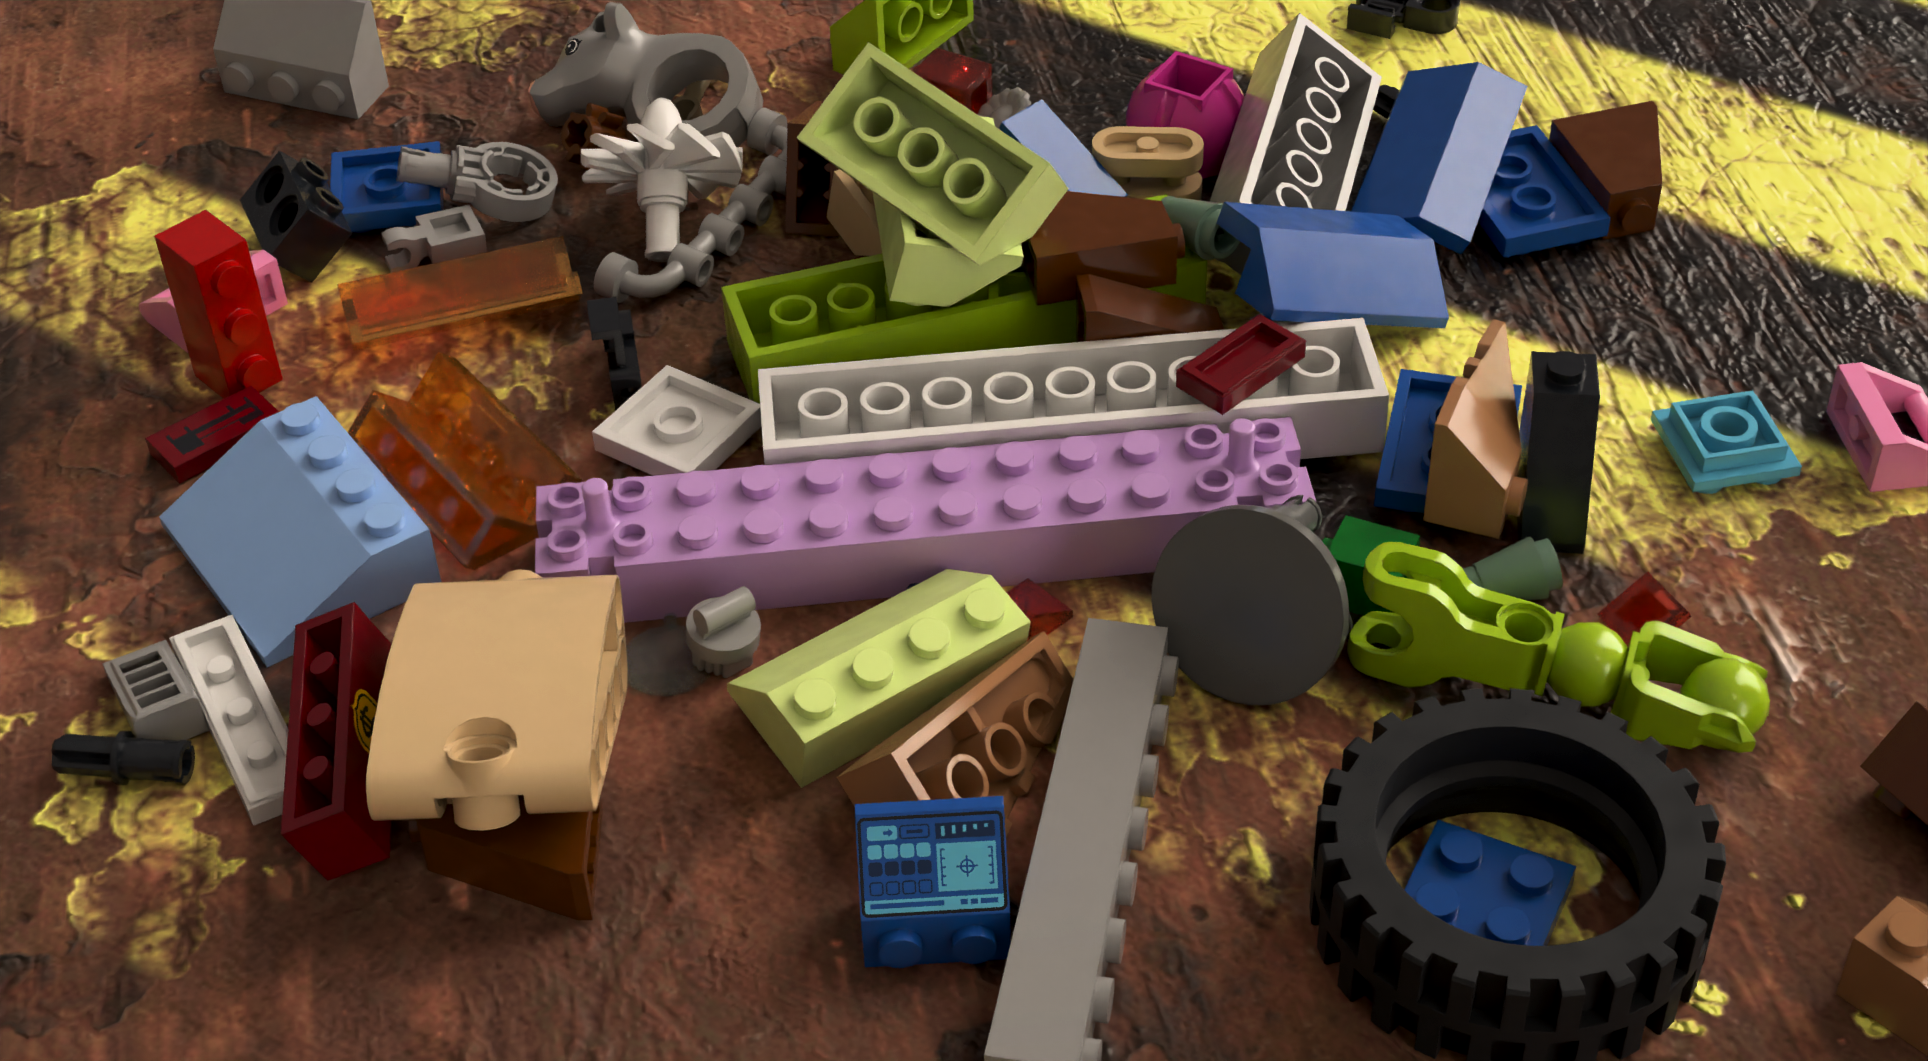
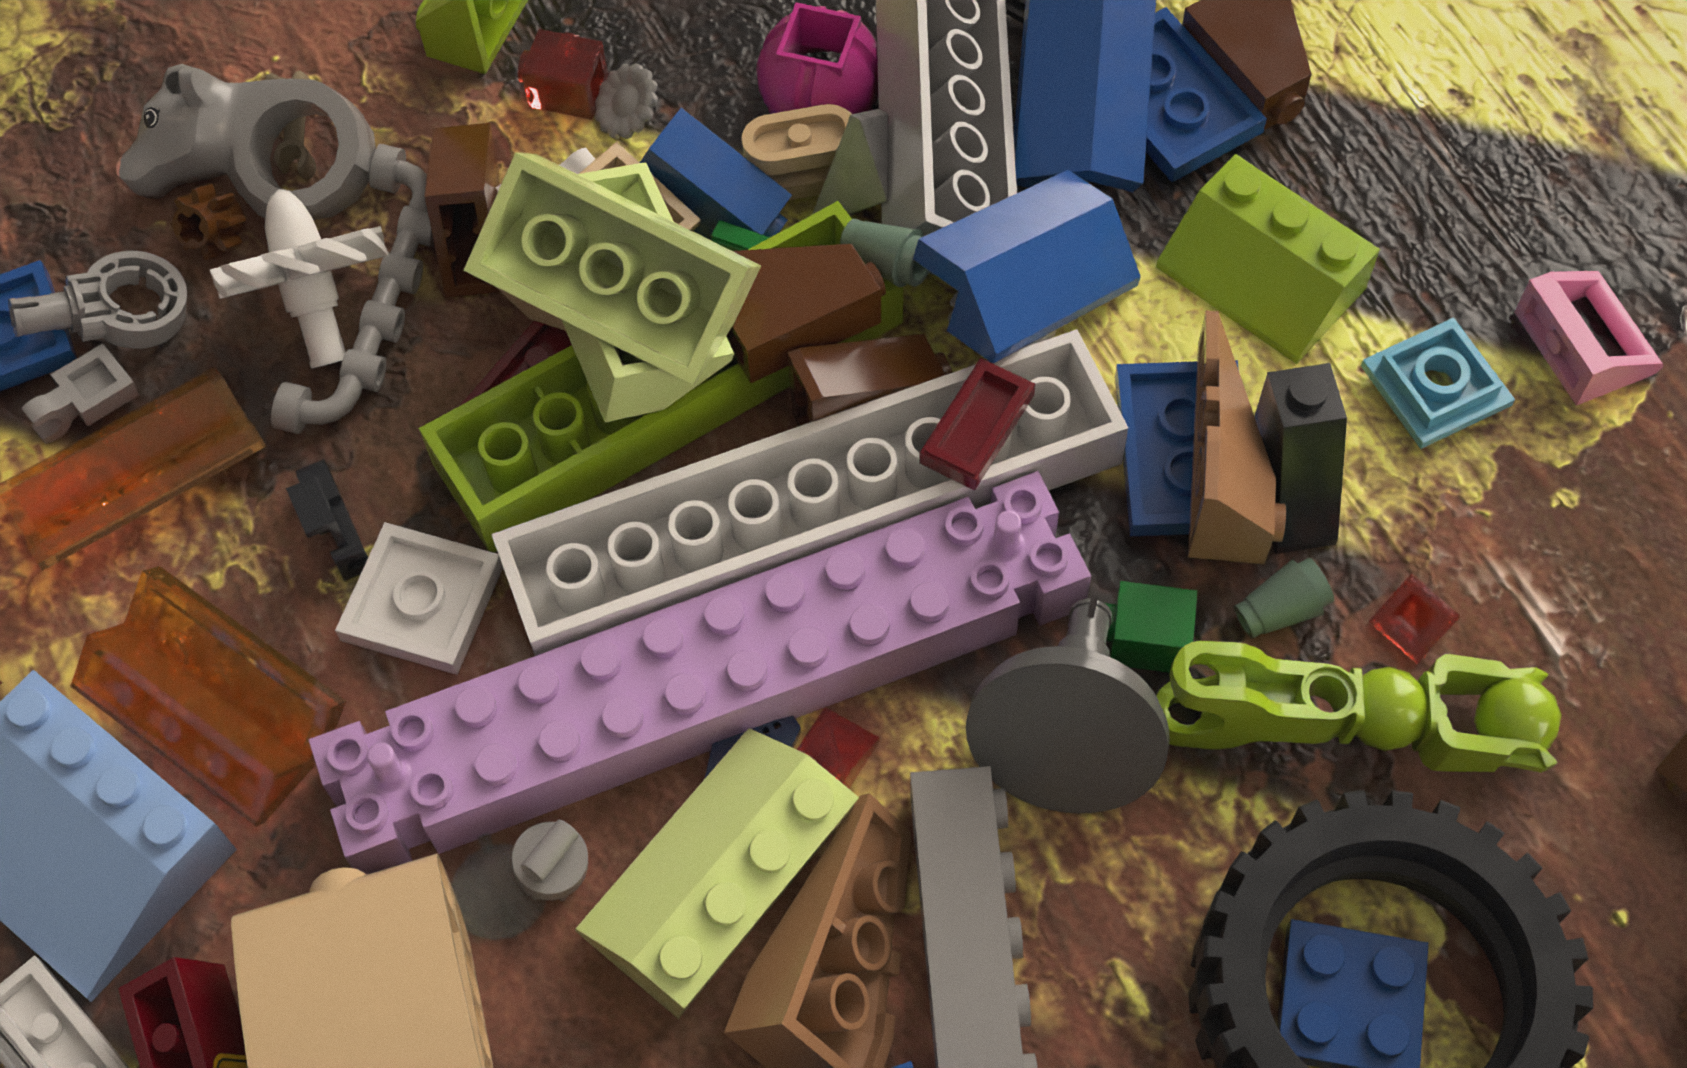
camera: 15 degrees left, 20 degrees up
none -> flat silver slope [813,109,888,216]
none -> lime slope [1156,154,1380,364]

